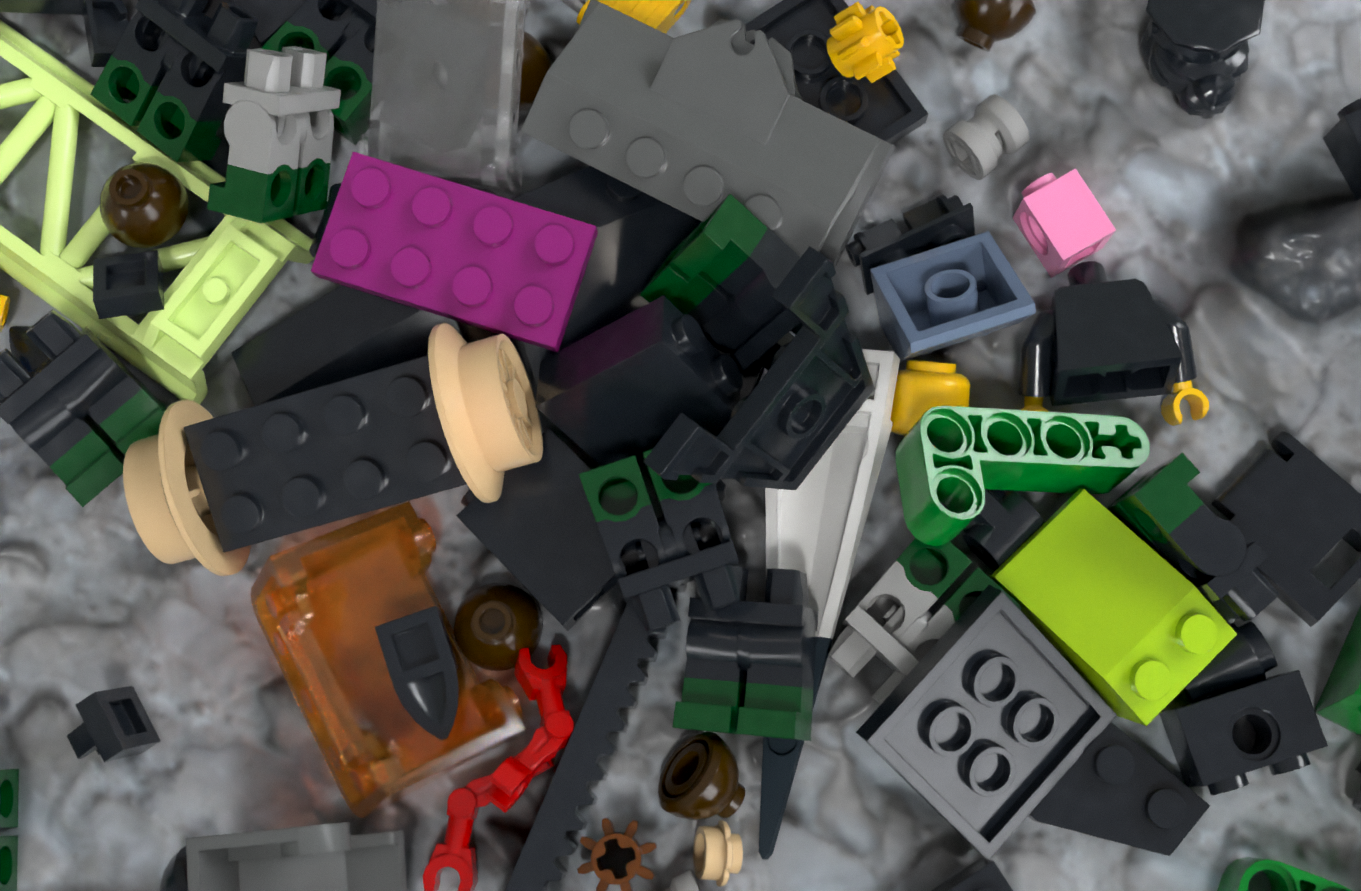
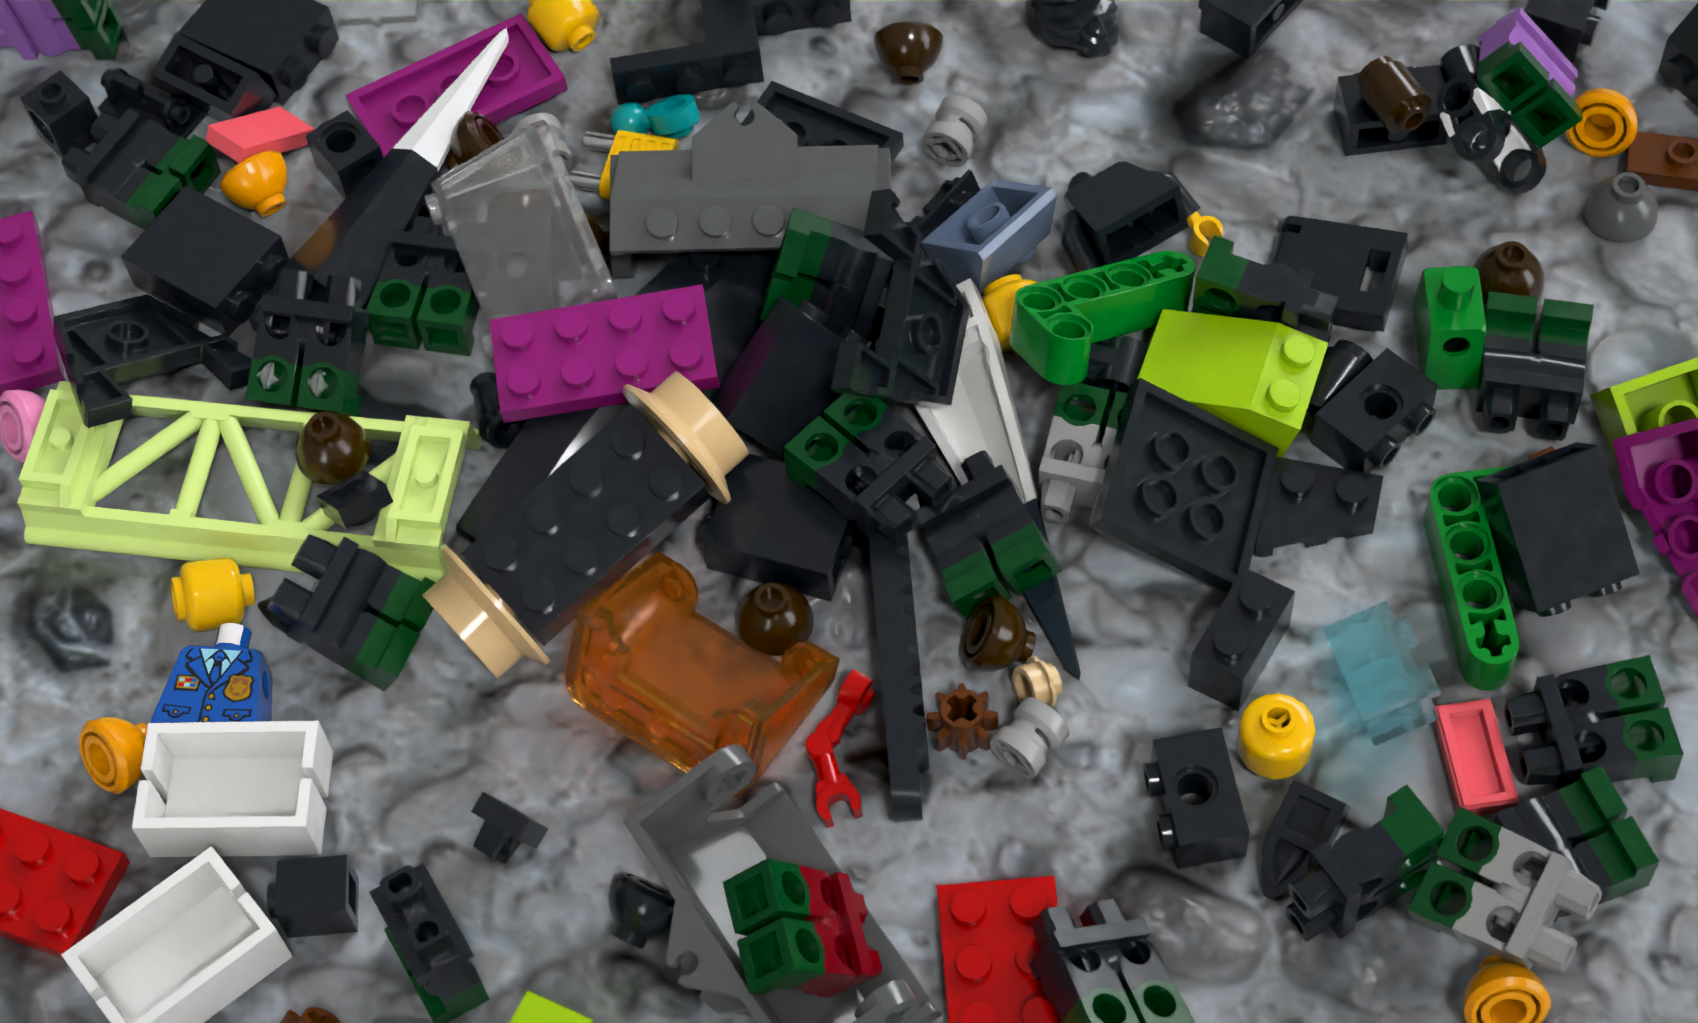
camera: 25 degrees left, 20 degrees down
light grey hips [207,46,341,224] -> none
black plate [375,606,459,740] -> none
red piece [484,644,574,813] -> none
yellow gear [826,1,904,83] -> none
bright pink brick [1013,168,1116,278] -> none

